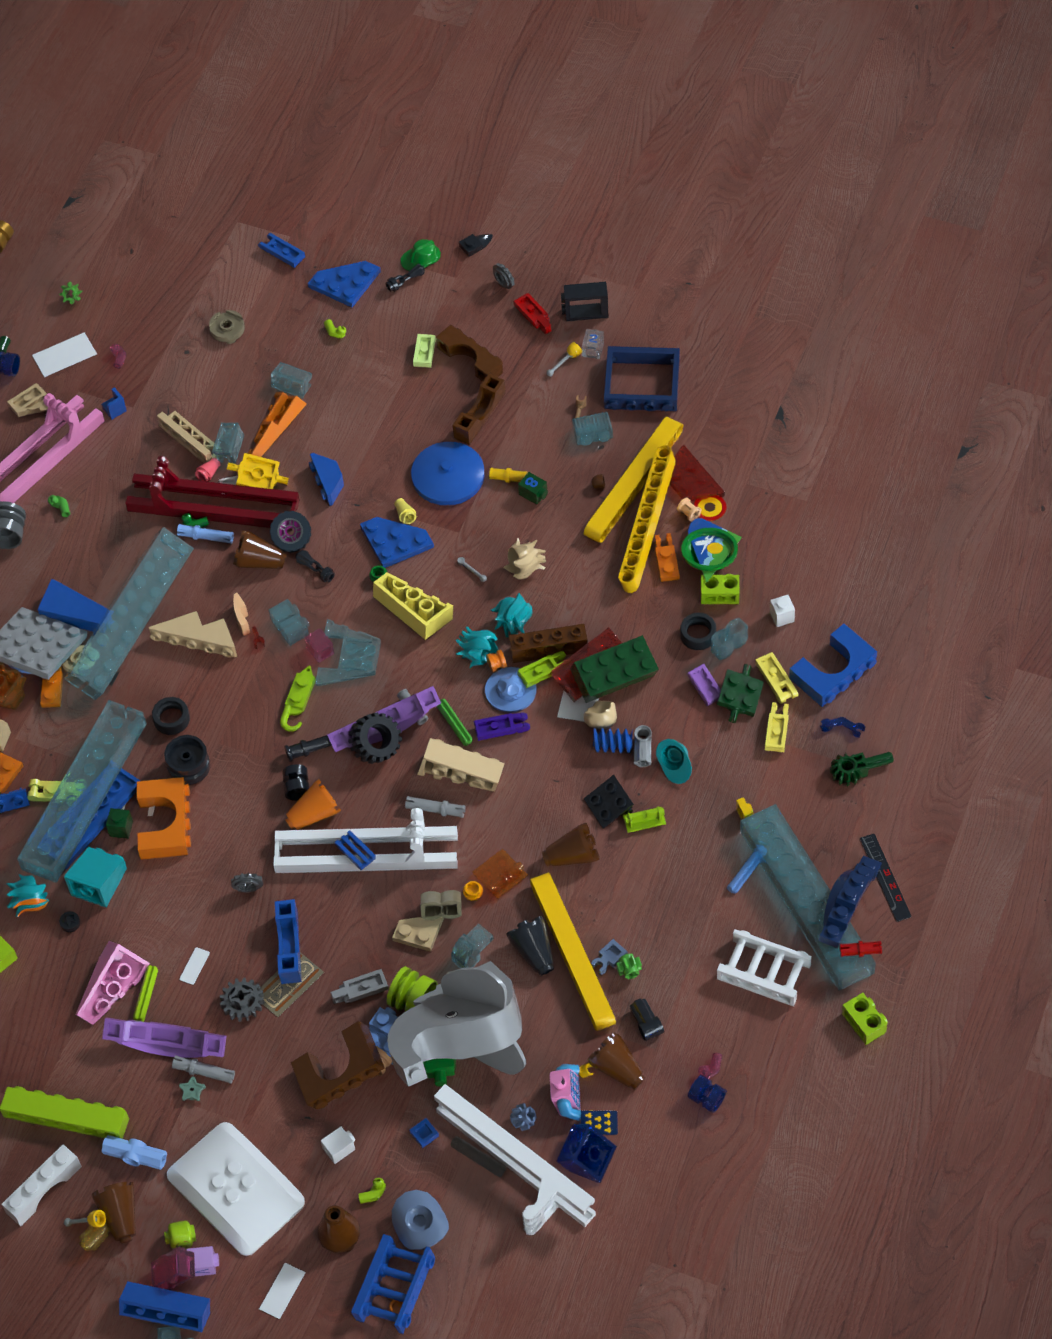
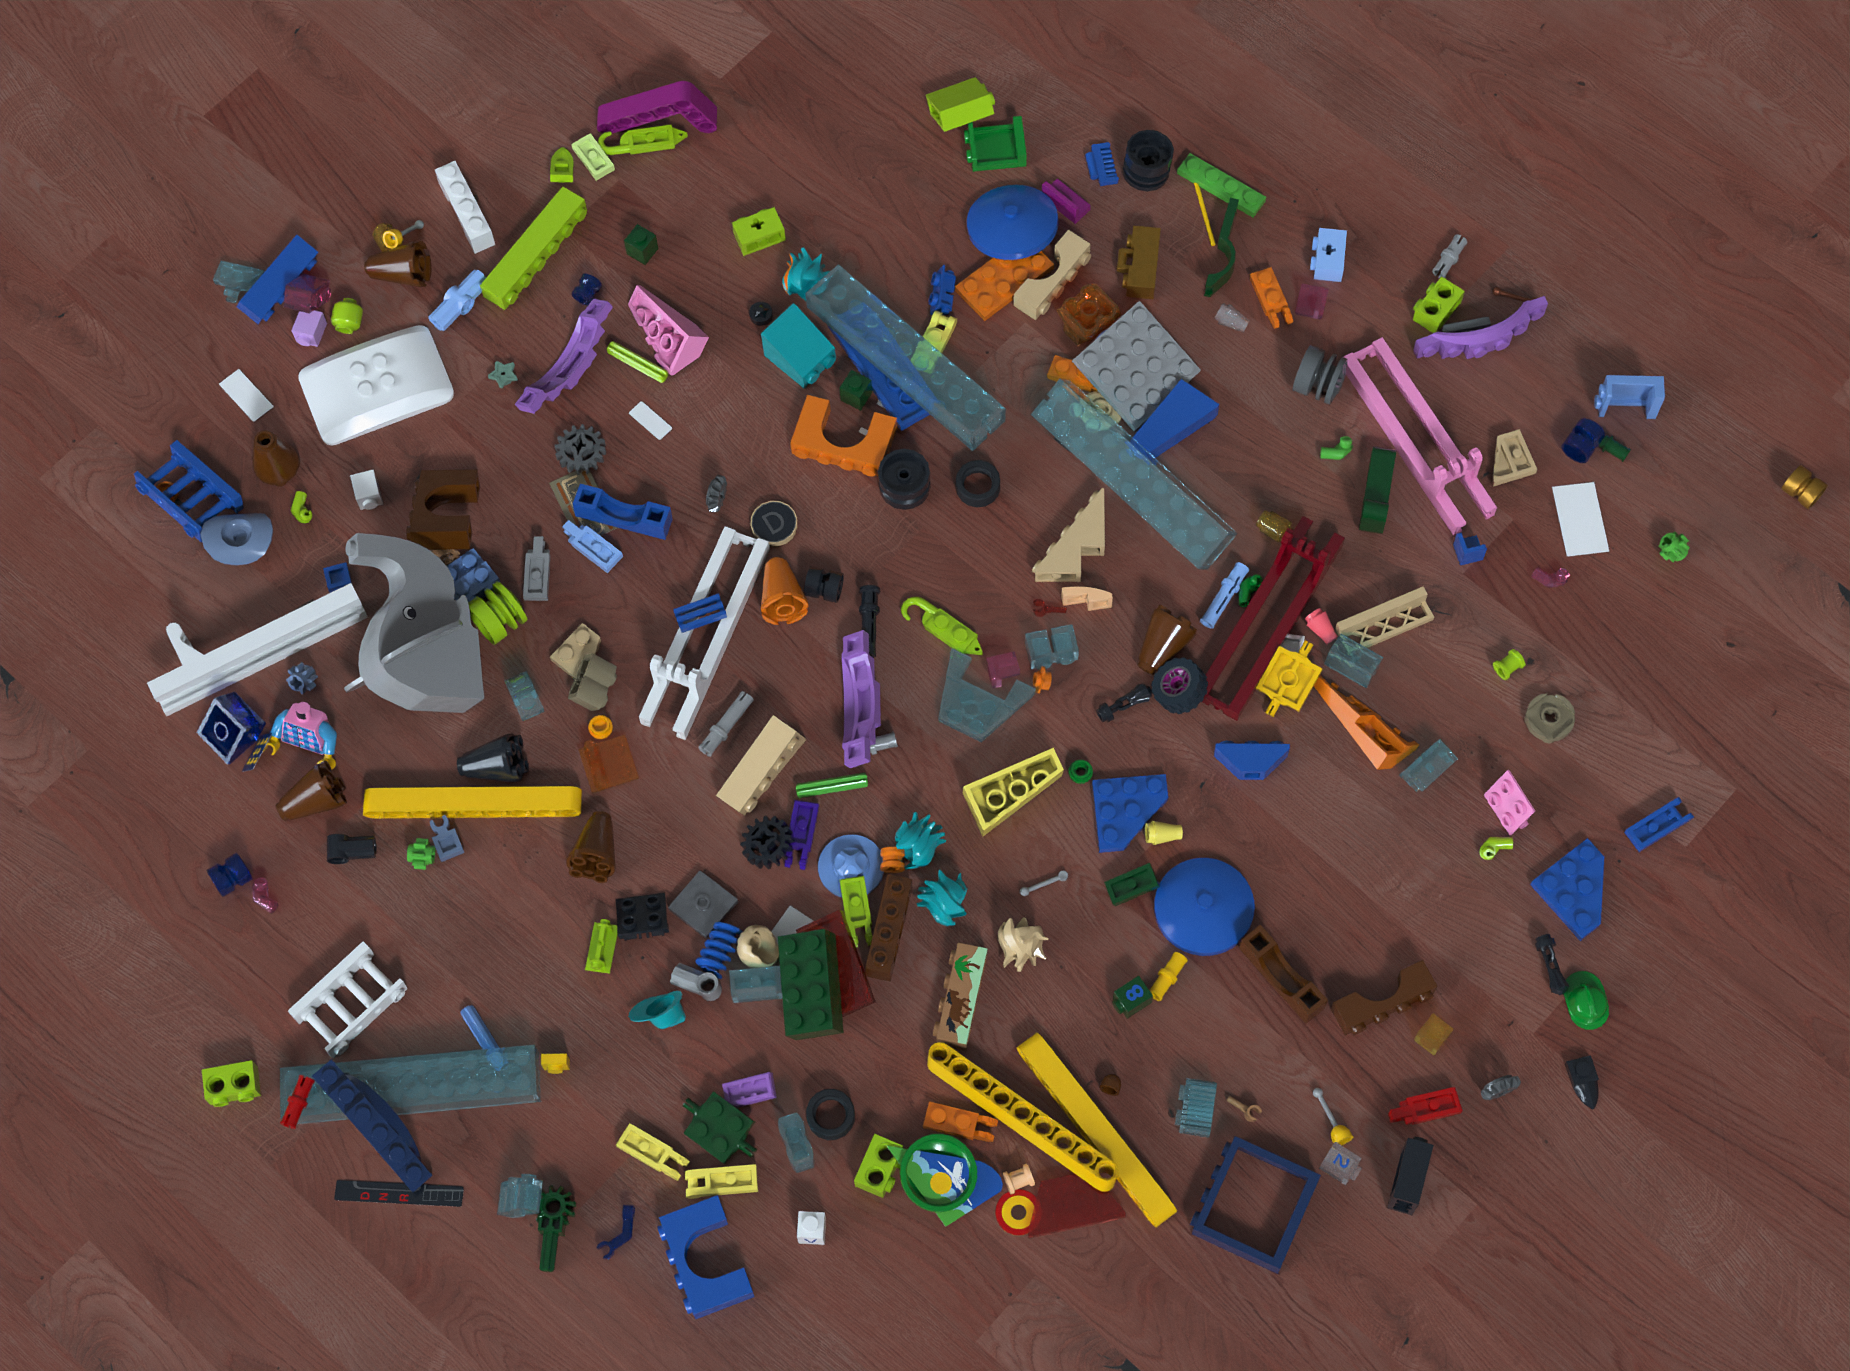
camera: 110 degrees right, 10 degrees up
light grey pin [172,1055,235,1084] -> none
black tyre [348,712,402,764] -> none
yellowish green plate [413,334,436,368] -> none
none -> clear light blue brick [497,1174,543,1218]
none -> light blue hinge [562,520,623,573]
none -> clear blue wheel [571,273,602,306]
none -> dark green brick [624,224,659,265]
none -> flat silver plate [668,871,738,939]
none -> clear light blue brick [729,966,782,1003]
none -> black gear [740,816,795,870]
none -> black tile [750,501,798,547]
none -> brick [933,943,988,1051]
none -> orange plate [1033,666,1052,694]
none -> dark green plate [1104,863,1160,906]
none -> clear yellow brick [1256,510,1293,543]
none -> dark green beam [1359,446,1397,534]
none -> clear yellow brick [1414,1013,1453,1056]
none -> bright pink hinge [1484,770,1535,835]
none -> lime bush [1493,649,1526,680]

